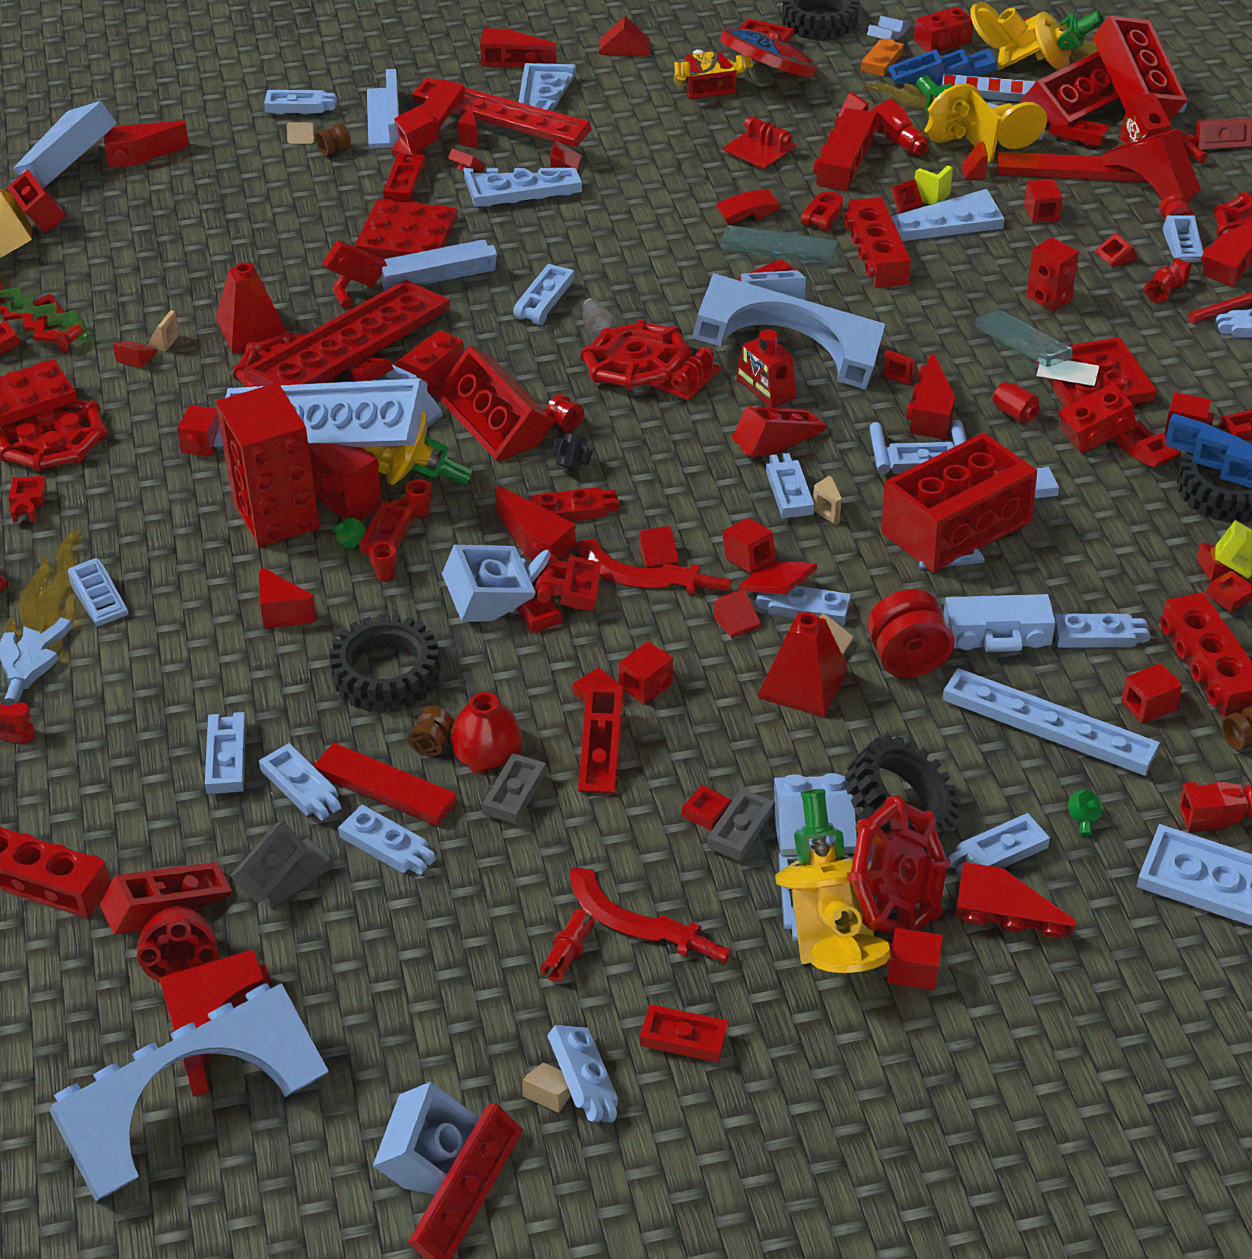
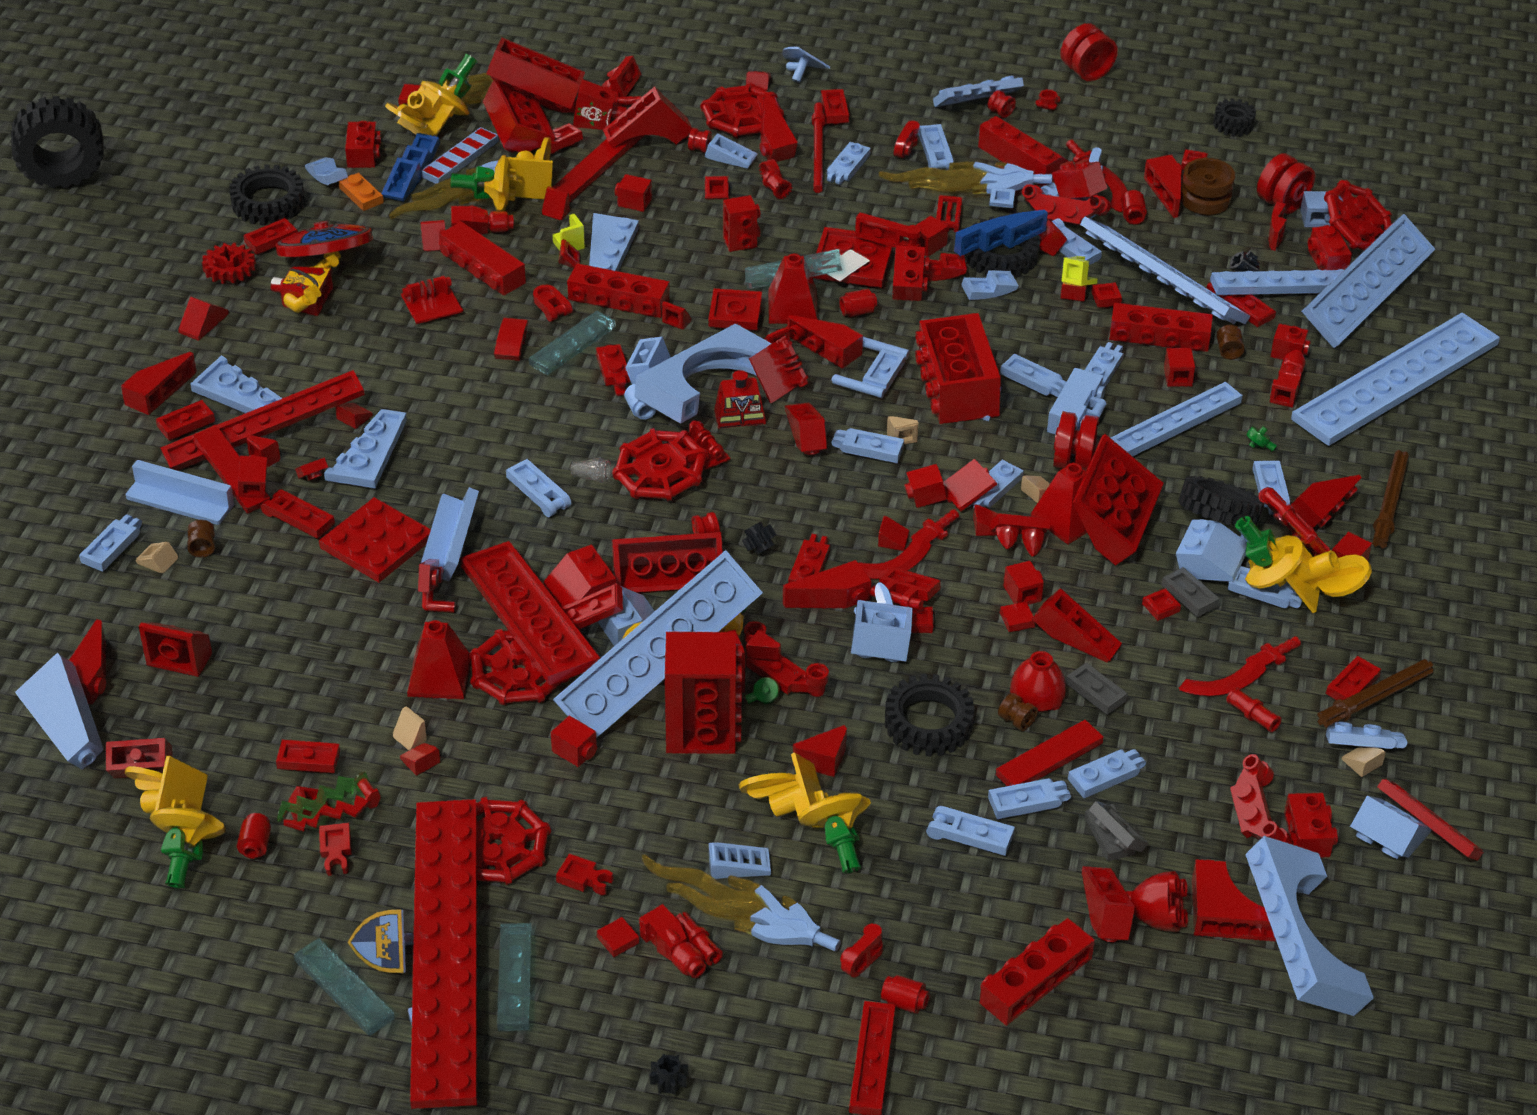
camera: 65 degrees left, 0 degrees up
none -> red slope [139,622,212,677]
none -> red plate [156,400,215,441]
none -> red gear [202,243,256,284]
none -> red plate [276,739,340,773]
none -> red slope [662,301,691,330]
none -> red plate [708,288,762,330]
none -> yellow piece [739,753,871,874]
none -> red slope [746,630,781,660]
none -> red hinge [749,335,809,403]
none -> red slope [768,254,818,324]
none -> red plate [855,212,921,248]
none -> light blue slope [961,270,1018,300]
none -> red tile [990,513,1050,557]
none -> light blue hinge [1000,353,1066,397]
none -> red slope [1072,434,1164,566]
none -> red plate [1230,754,1292,845]
none -> red brick [1284,793,1338,858]
none -> reddish brown axle [1317,659,1434,728]
none -> reddish brown axle [1372,450,1409,548]

